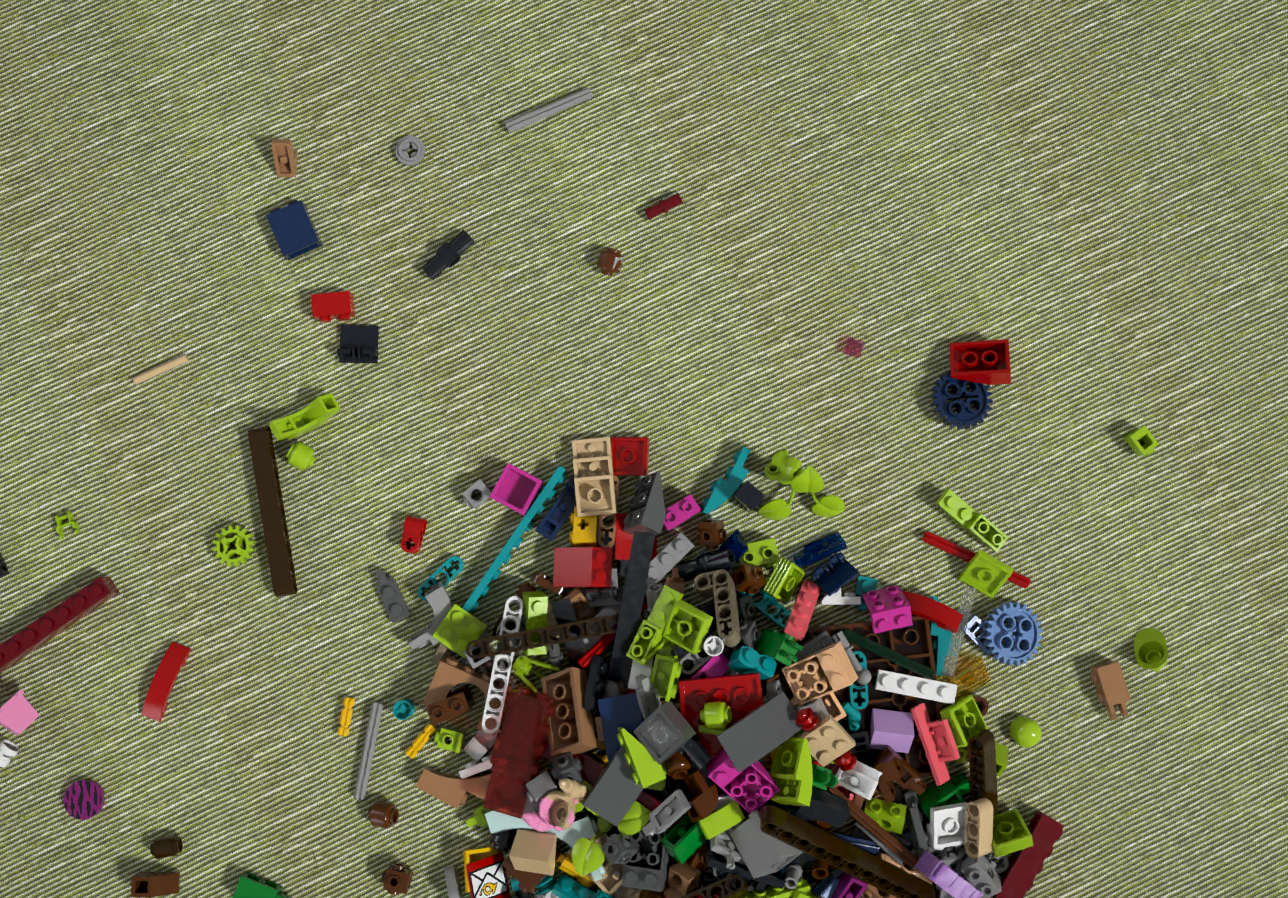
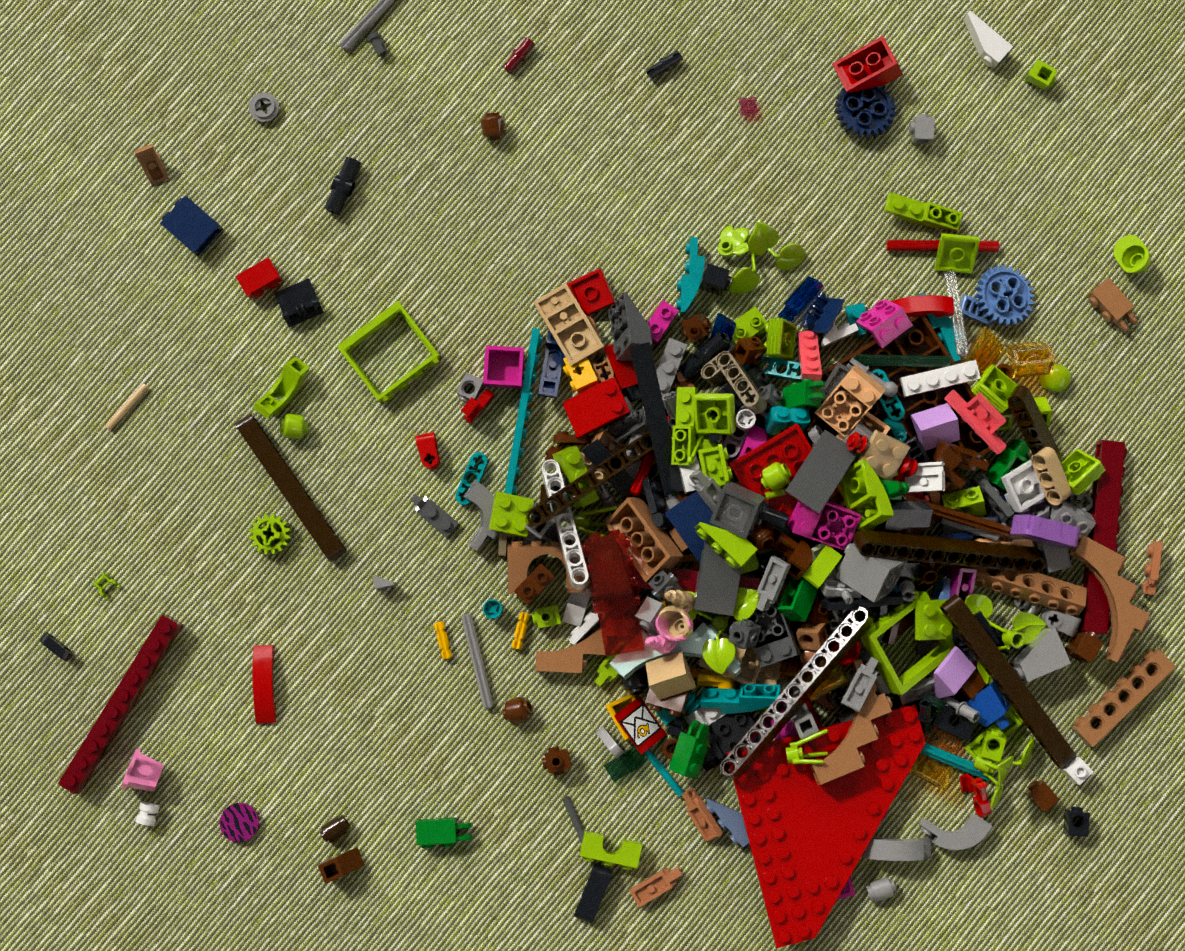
camera: 25 degrees left, 0 degrees up
none -> lime window [337,301,441,403]
none -> dark grey pin [368,31,388,57]
none -> light grey slope [372,575,396,590]
none -> red piece [461,389,495,425]
none -> black pin [645,49,683,80]
none -> light grey brick [909,114,935,145]
none -> white slope [964,11,1013,69]
none -> clear yellow slope [1006,341,1055,378]

